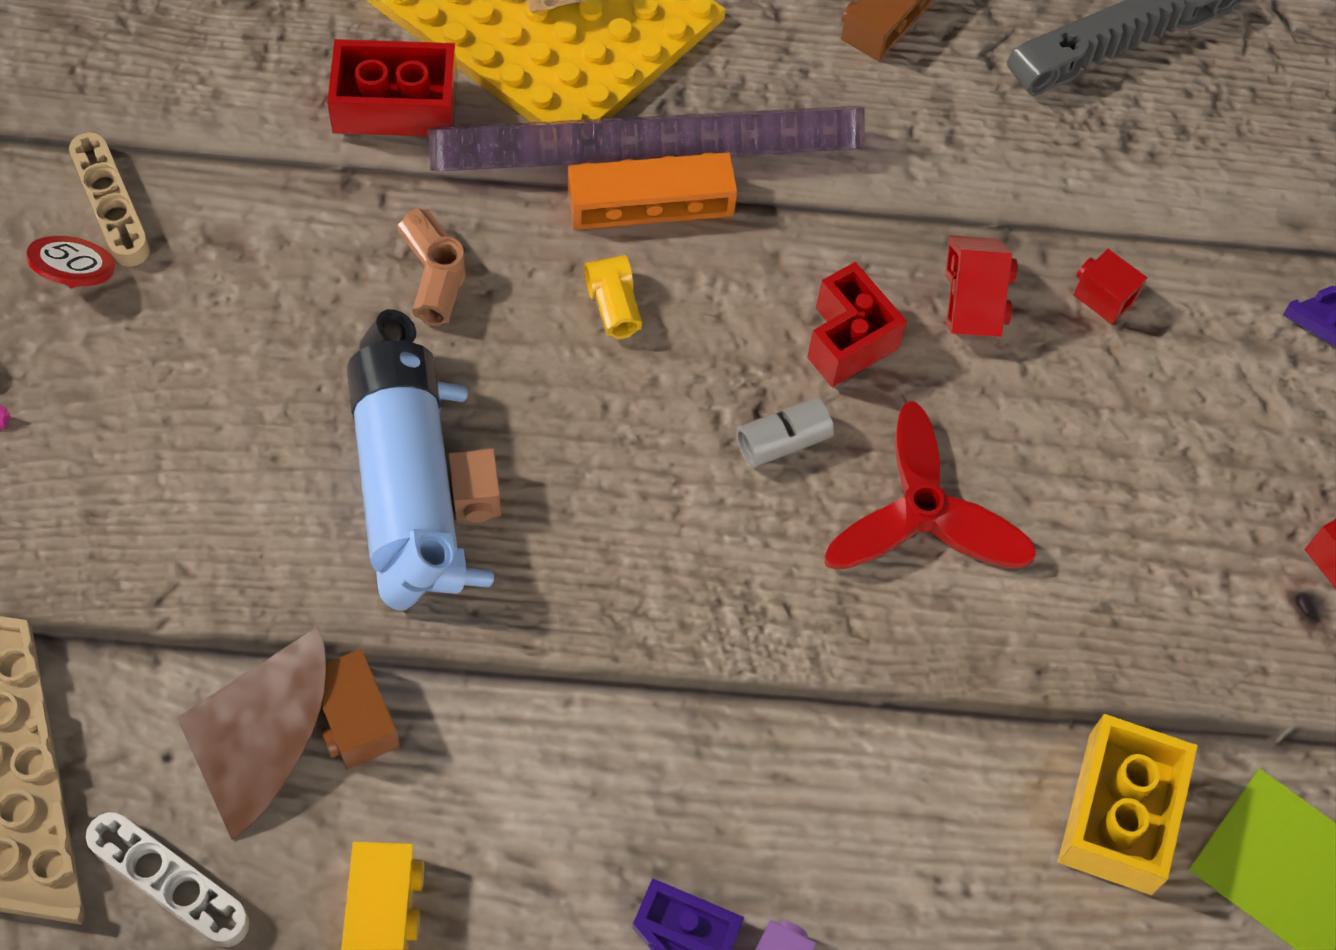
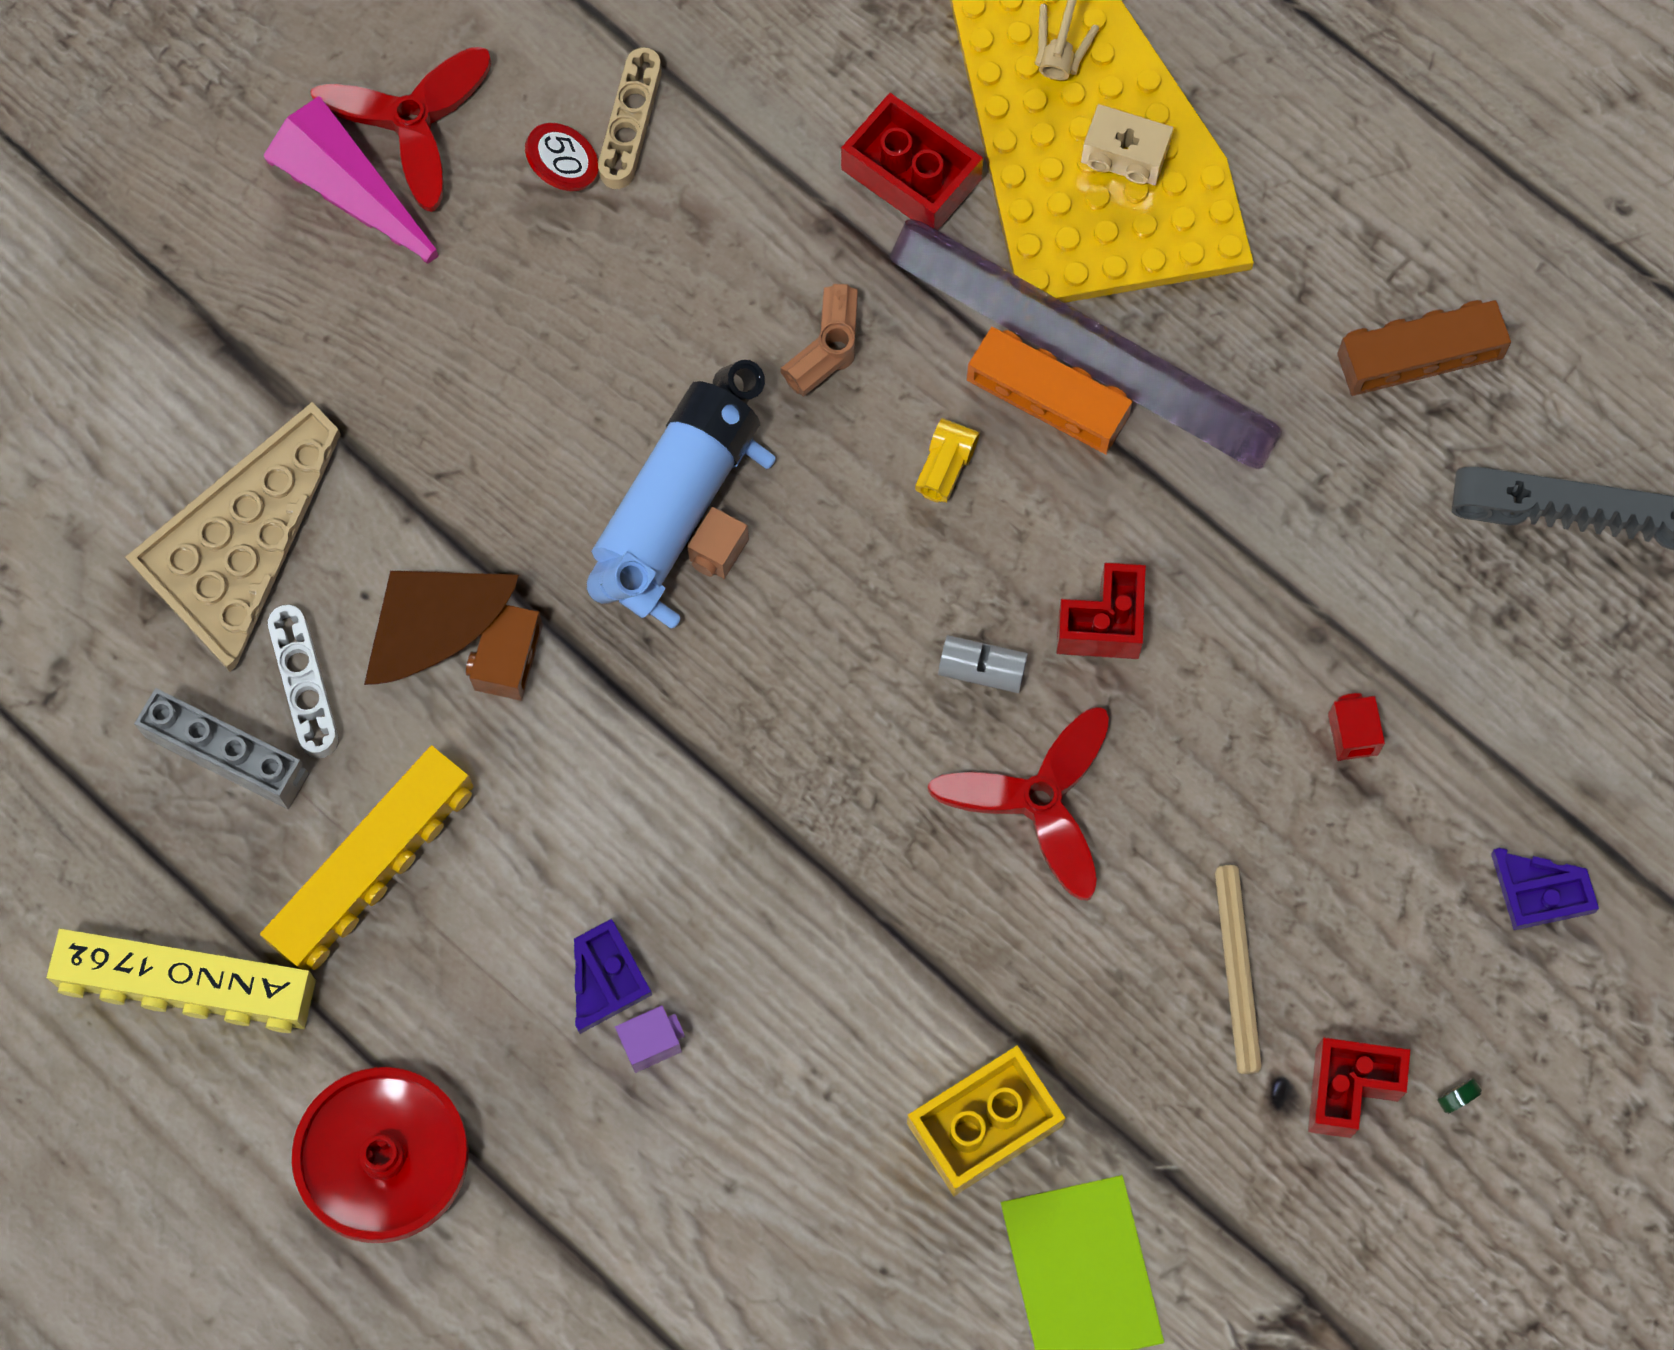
camera: 45 degrees right, 10 degrees up
red brick [945,235,1018,337] -> none
none -> tan axle [1215,865,1262,1074]

